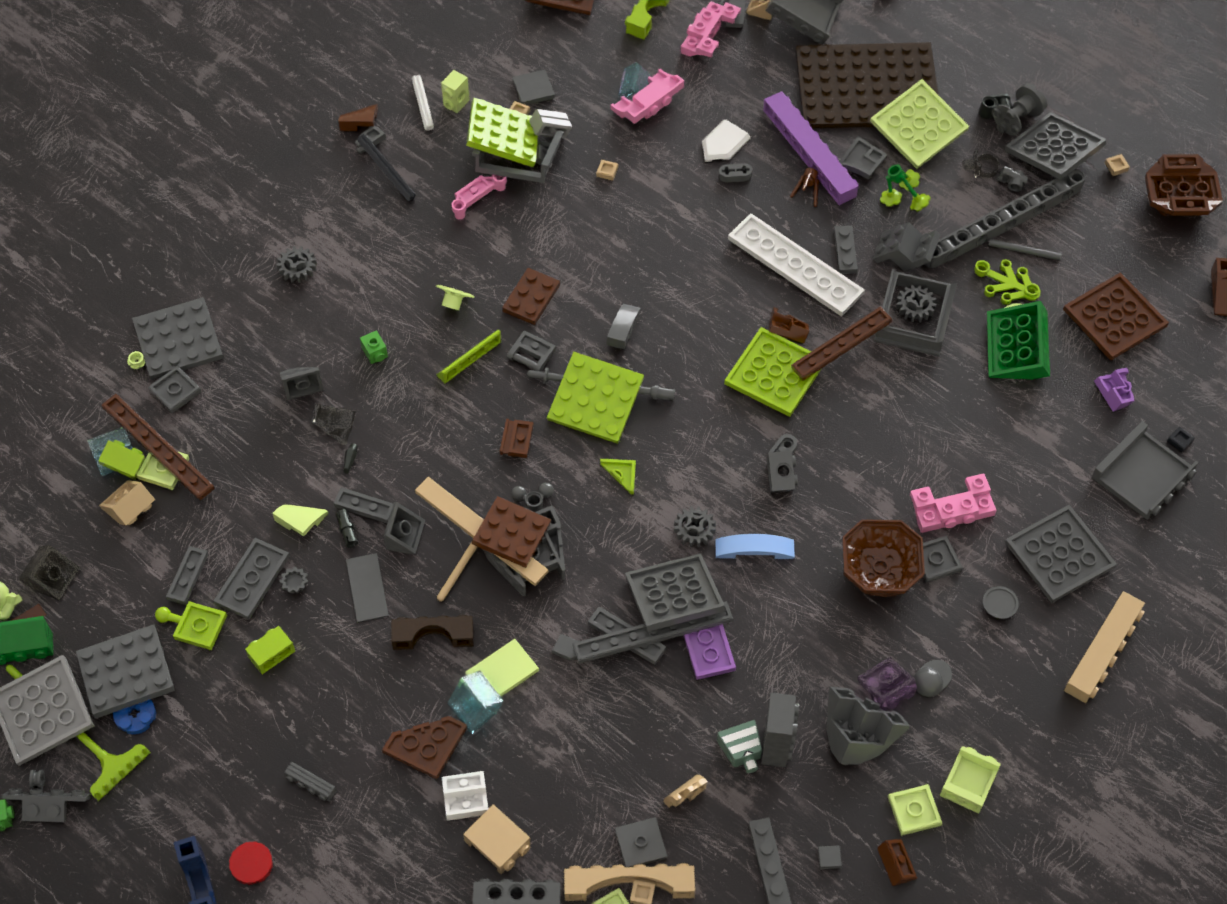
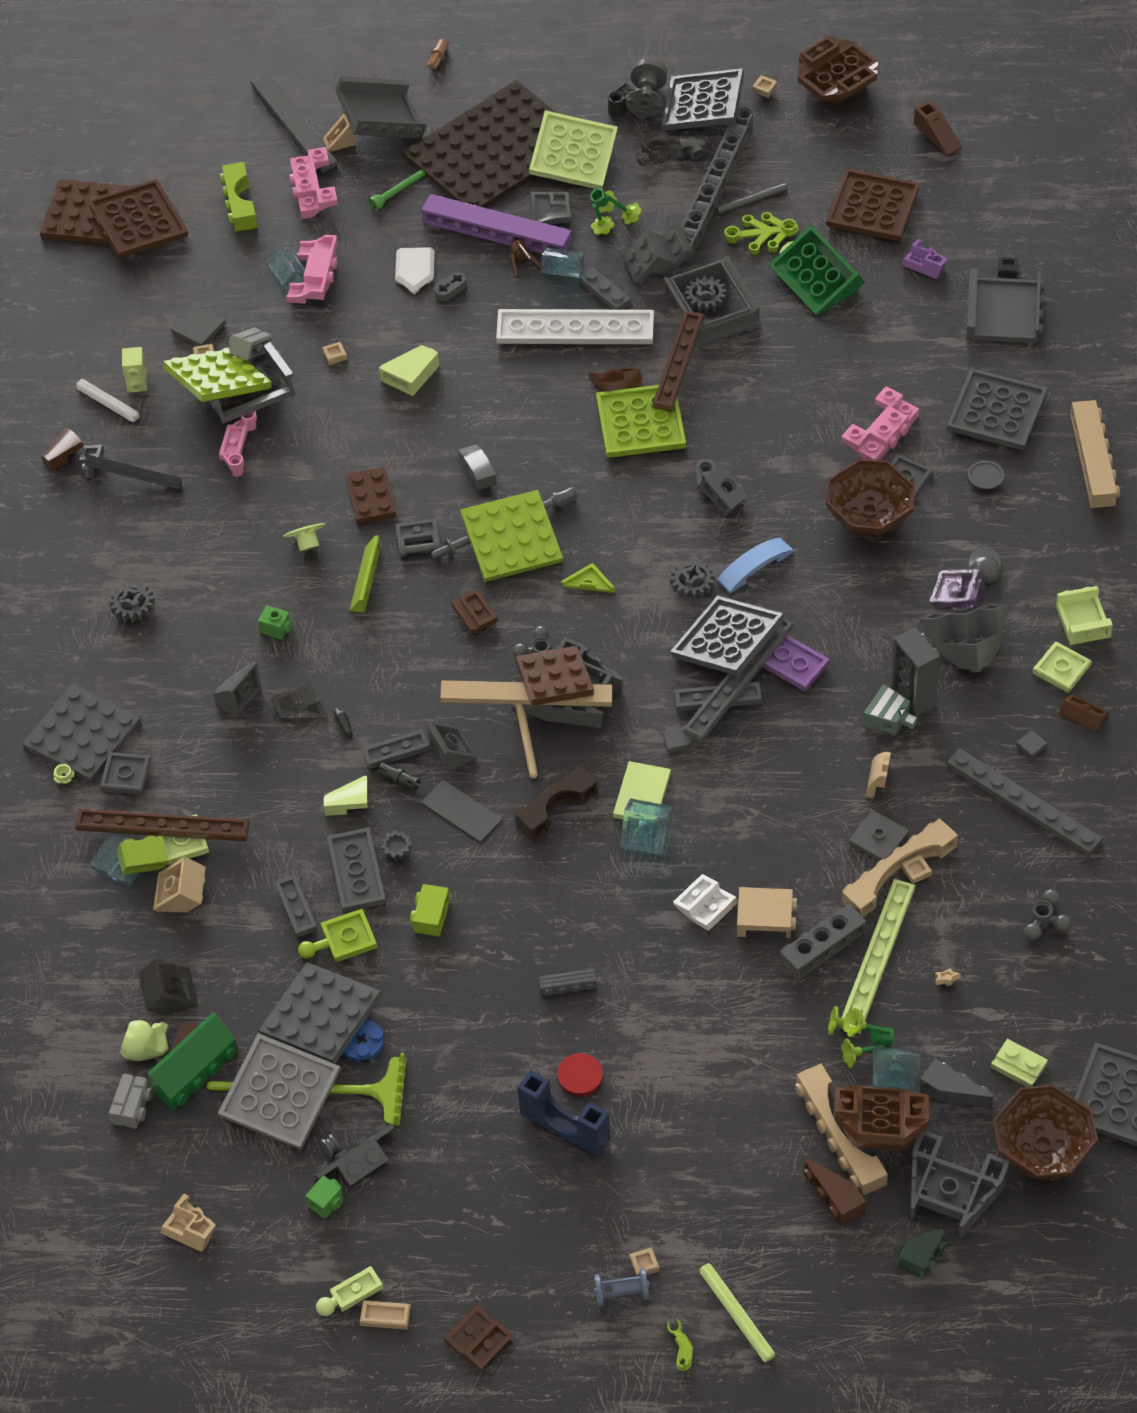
camera: 35 degrees left, 5 degrees down
reddish brown plate [382,716,468,779] -> none
none -> bright green piece [368,169,425,211]
none -> yellowish green slope [379,345,440,396]
none -> clear light blue brick [541,248,584,278]

